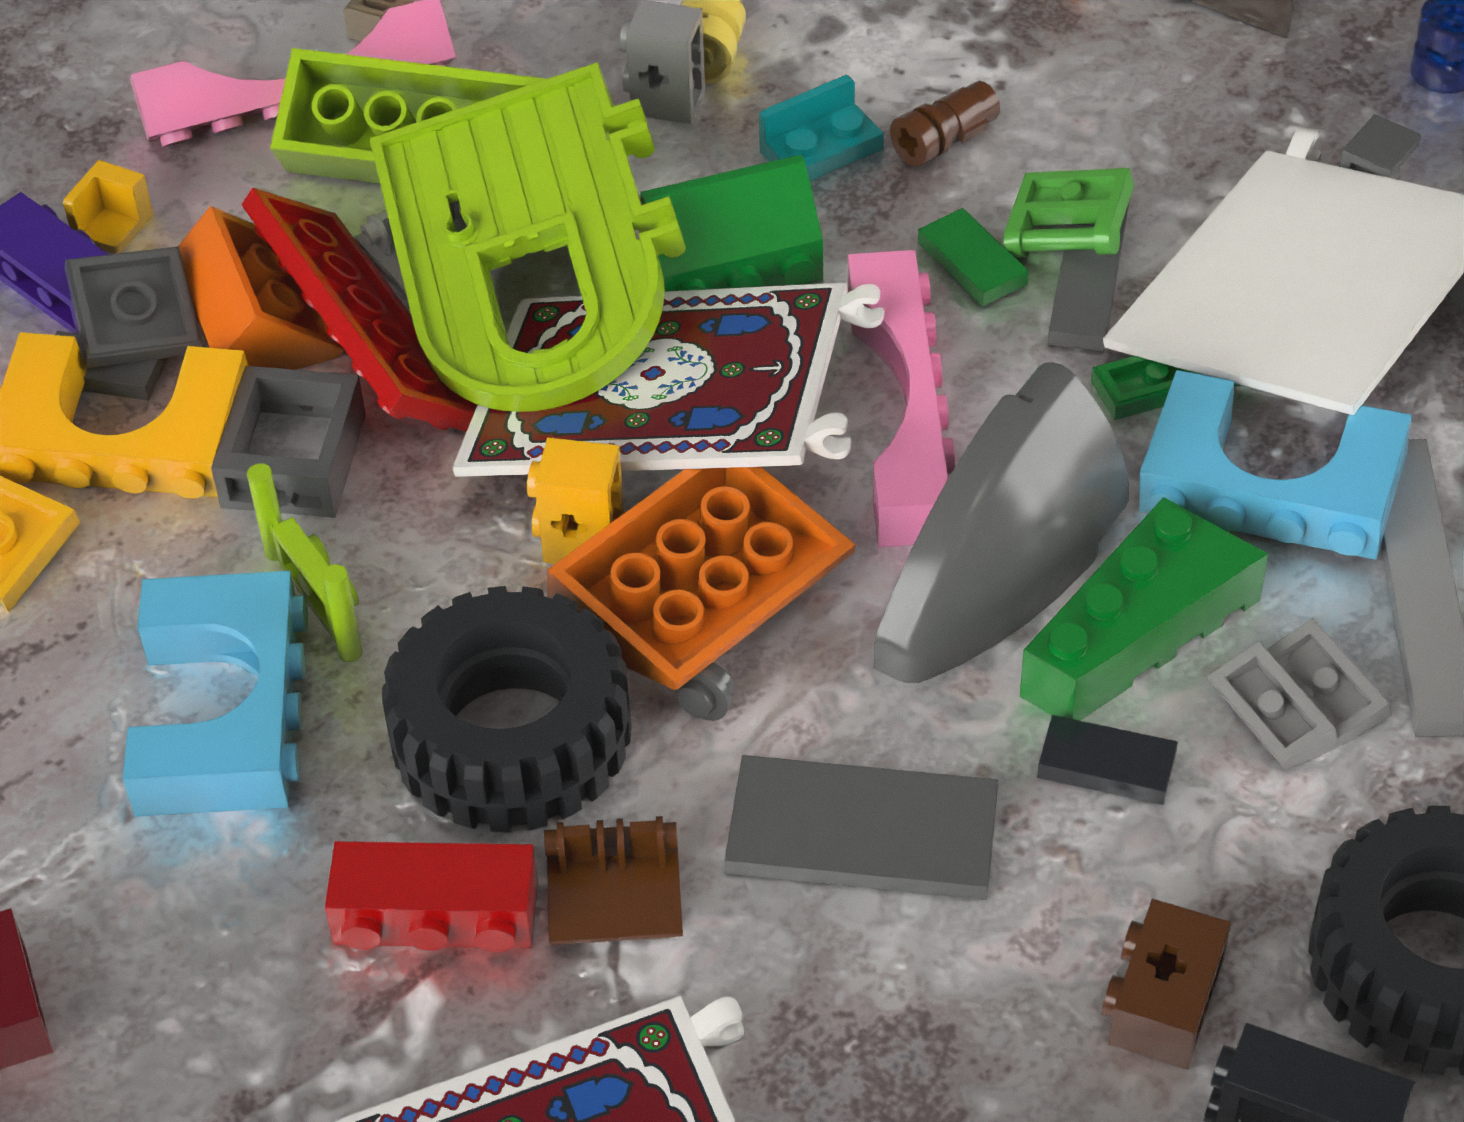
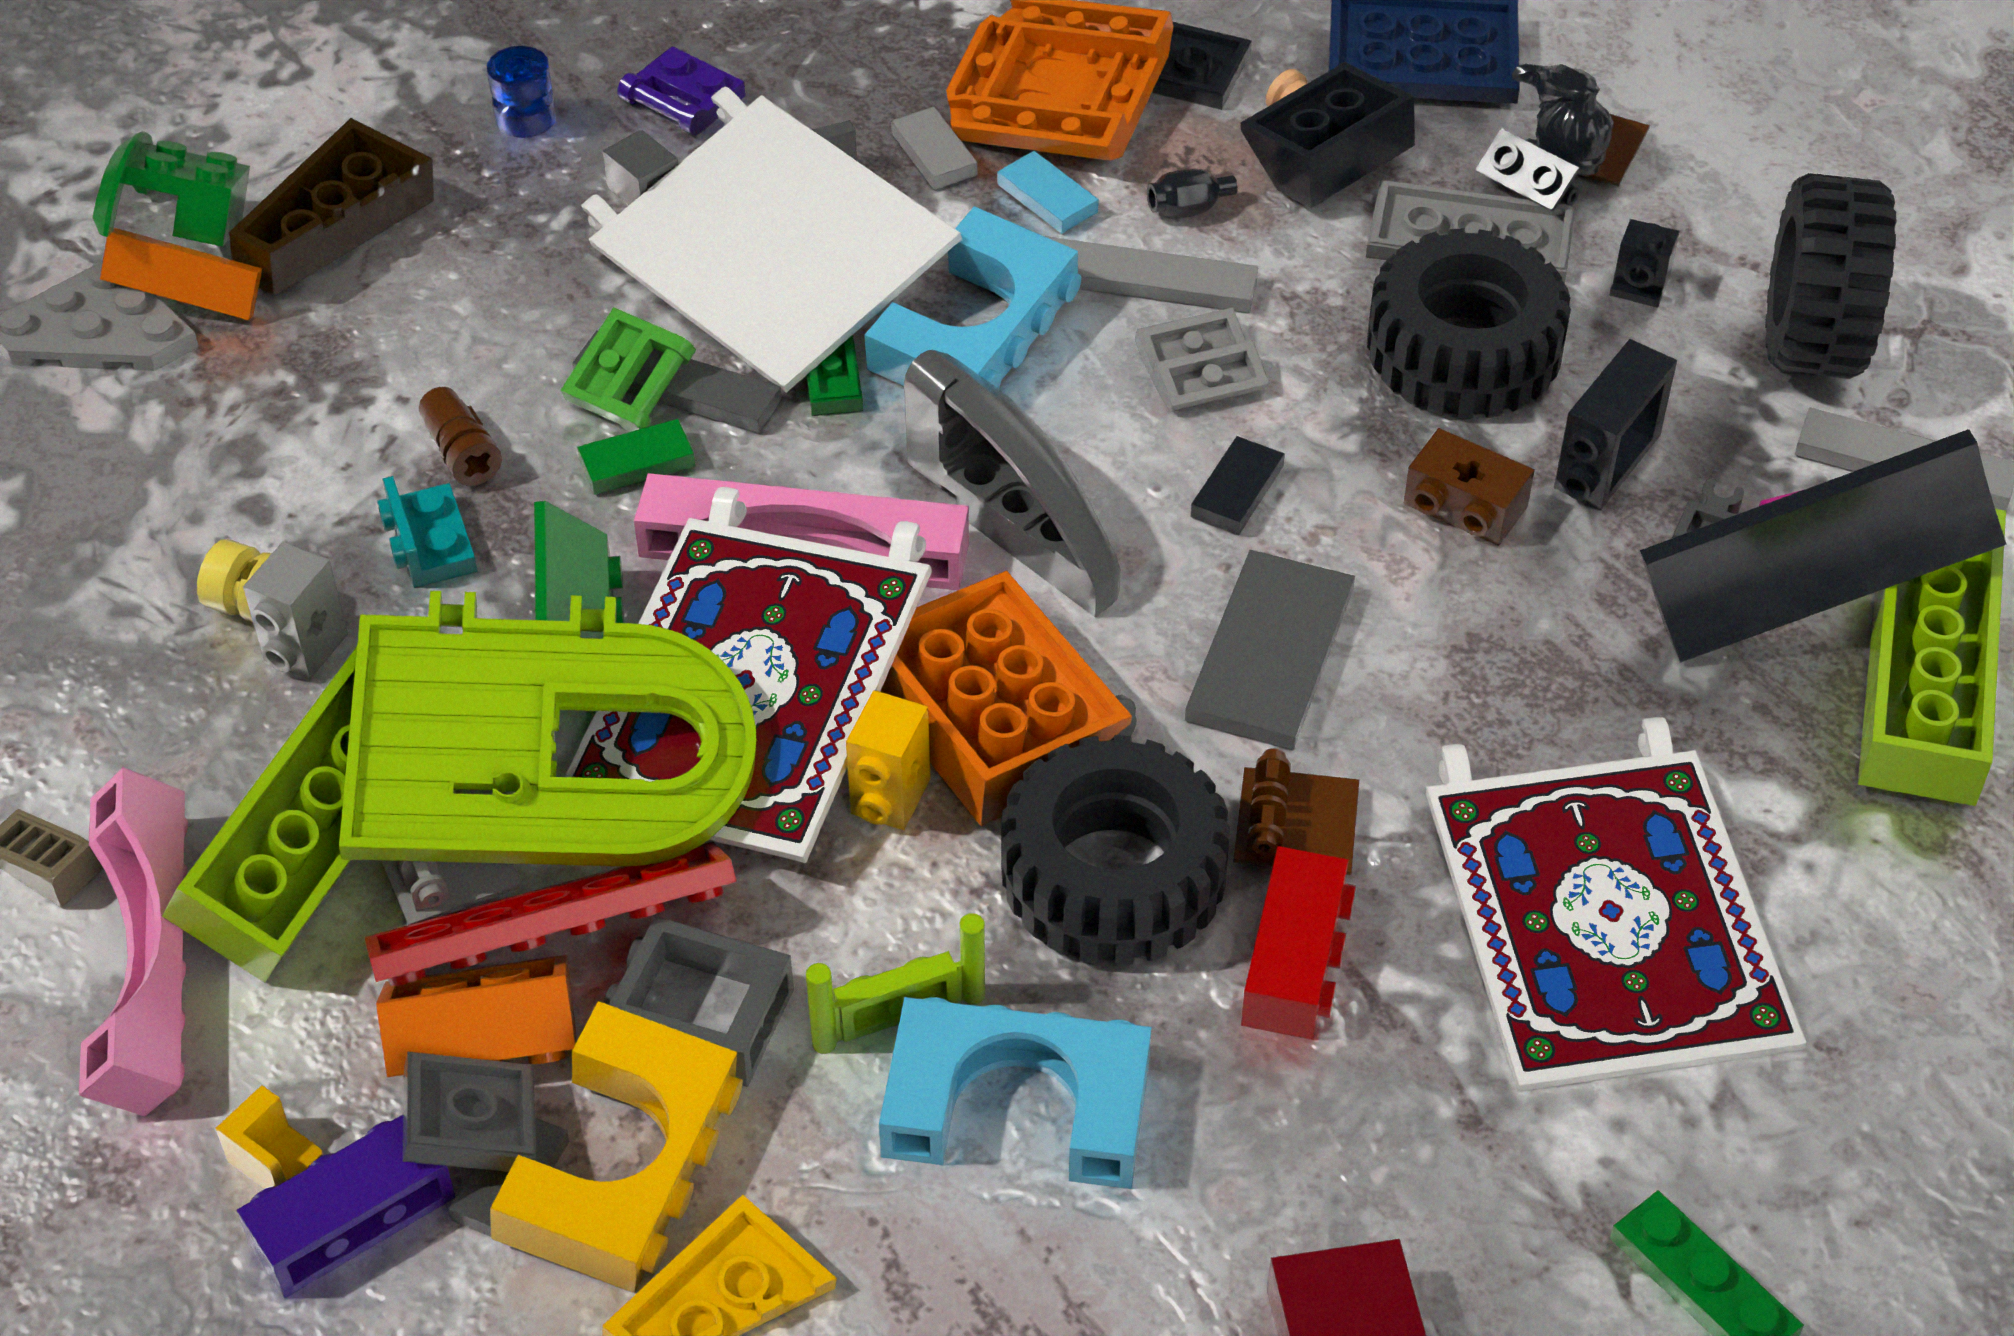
camera: 80 degrees left, 0 degrees up
green wedge [1019,497,1268,721] -> none

